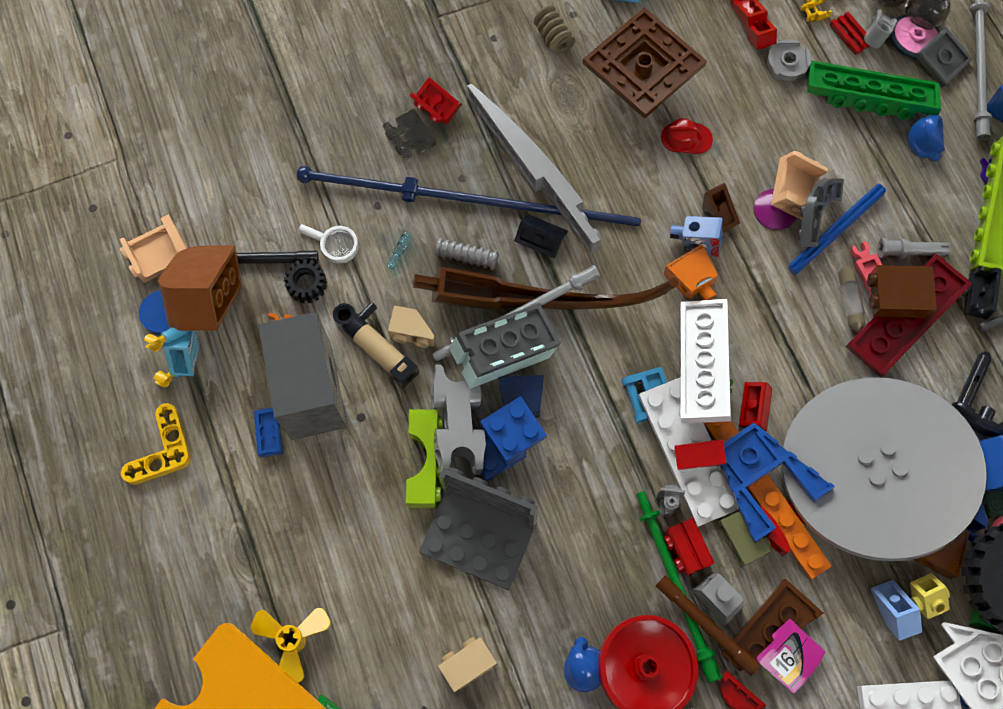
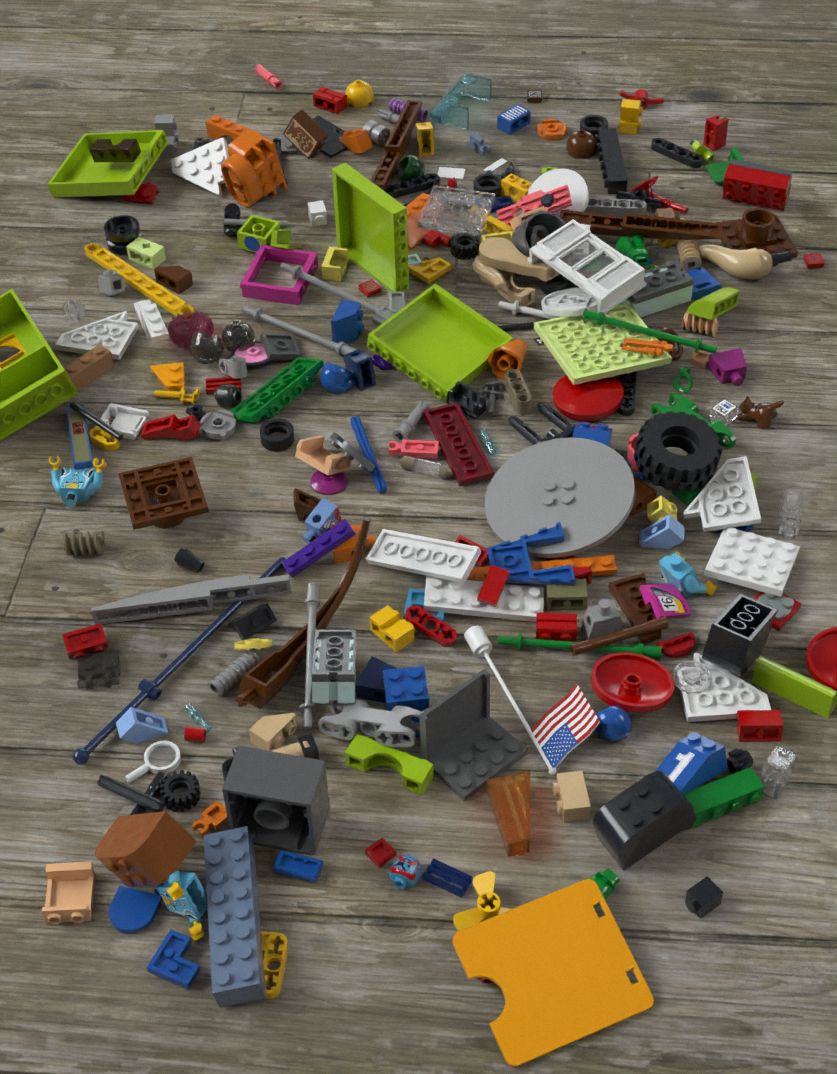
camera: 65 degrees left, 25 degrees down
light grey hinge [655,485,686,517] -> none
red piece [661,118,713,154] -> none
reddish brown brick [867,265,937,318] -> none
none -> black axle [97,775,165,812]
none -> light blue slope [116,707,168,744]
none -> blue plate [147,930,200,989]
none -> black cone [174,548,205,573]
none -> red hinge [184,726,206,743]
none -> black plate [186,405,206,422]
none -> sand blue brick [204,826,266,1008]
none -> pearl dark grey head [214,384,242,408]
none -> light yellow wheel [234,638,273,651]
none -> black tyre [260,418,294,452]
none -> dark purple plate [282,519,356,578]
none -> dark blue torso [343,350,376,391]
none -> red tile [365,838,397,868]
none -> yellow brick [370,605,415,653]
none -> dark azure head [389,854,422,889]
none -> red beam [405,605,457,647]
none -> clear blue tile [422,858,473,898]
none -> flag [464,625,600,775]
none -> clear light blue piece [479,428,496,455]
none -> clear orange slope [487,771,530,857]
none -> medium azure torso [659,551,718,600]

